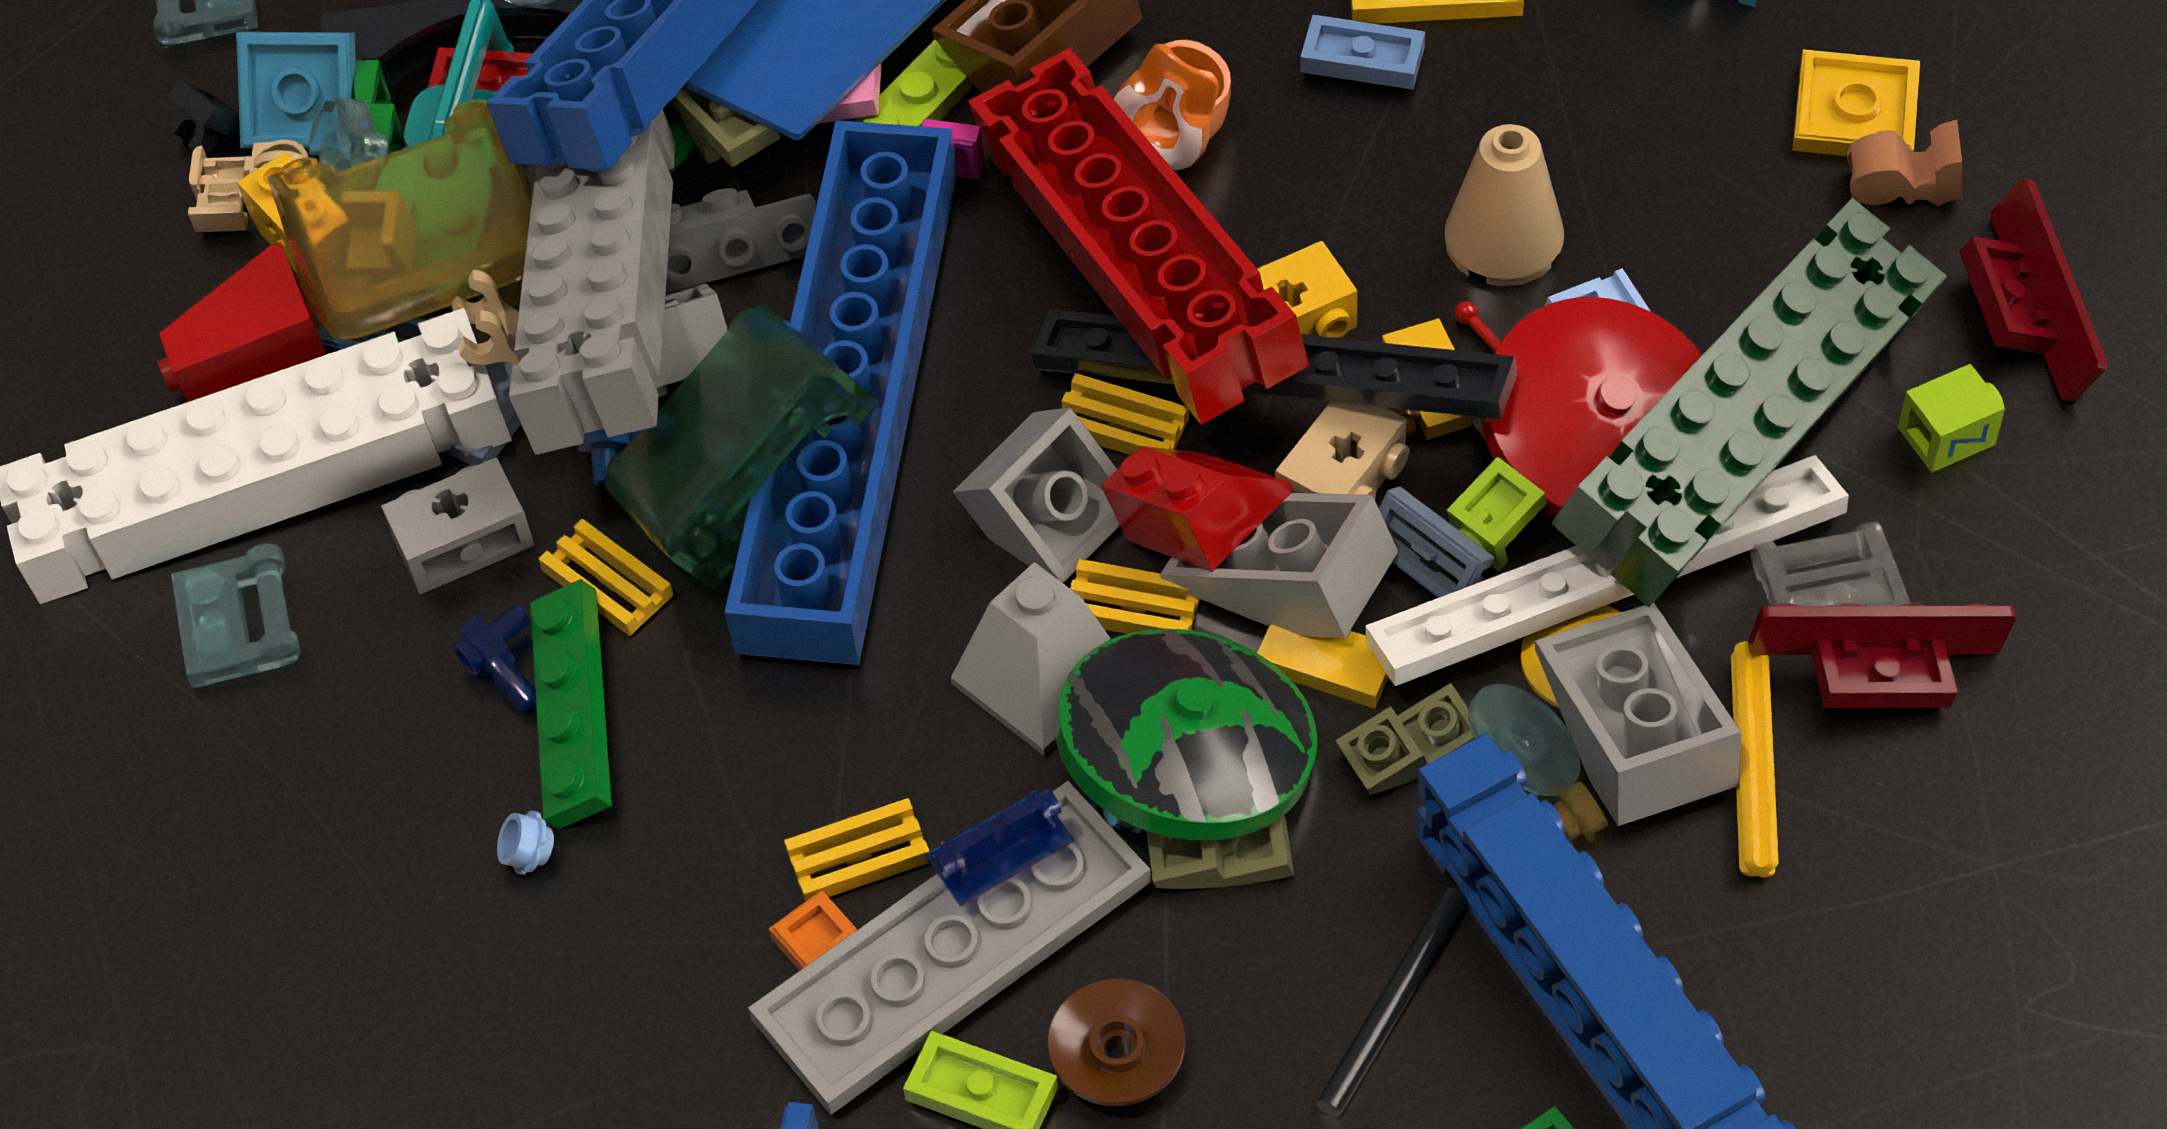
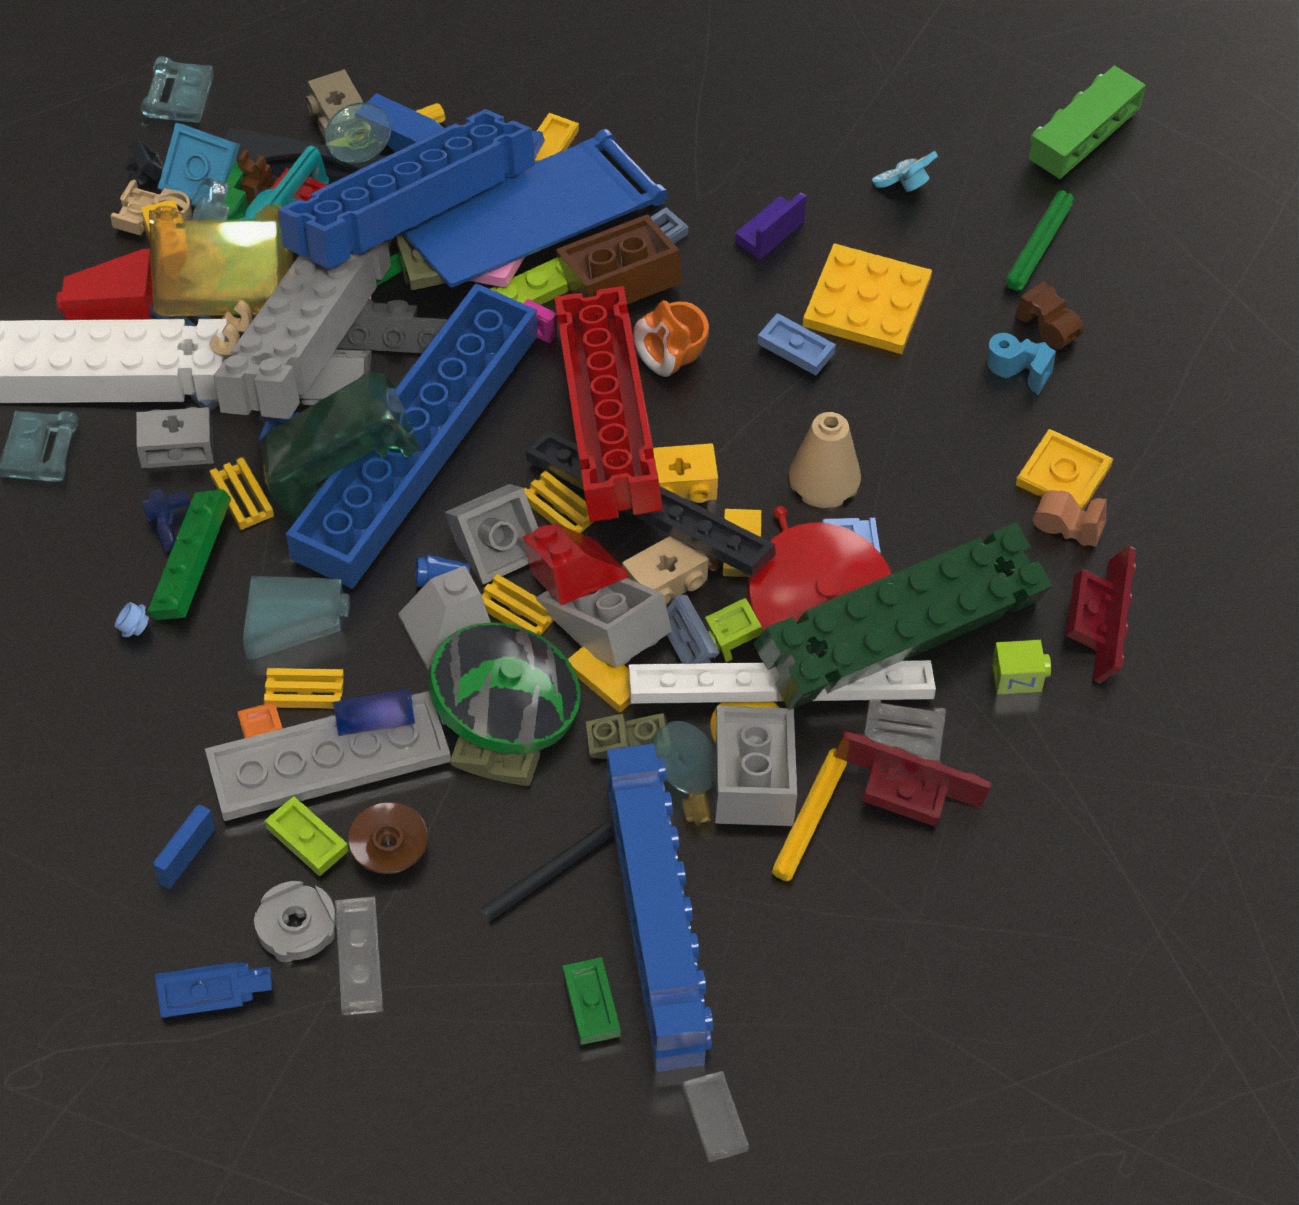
camera: 15 degrees right, 0 degrees up
none -> reddish brown plate [237,150,273,207]
none -> clear light blue slope [243,576,350,659]
none -> blue cone [415,554,470,587]

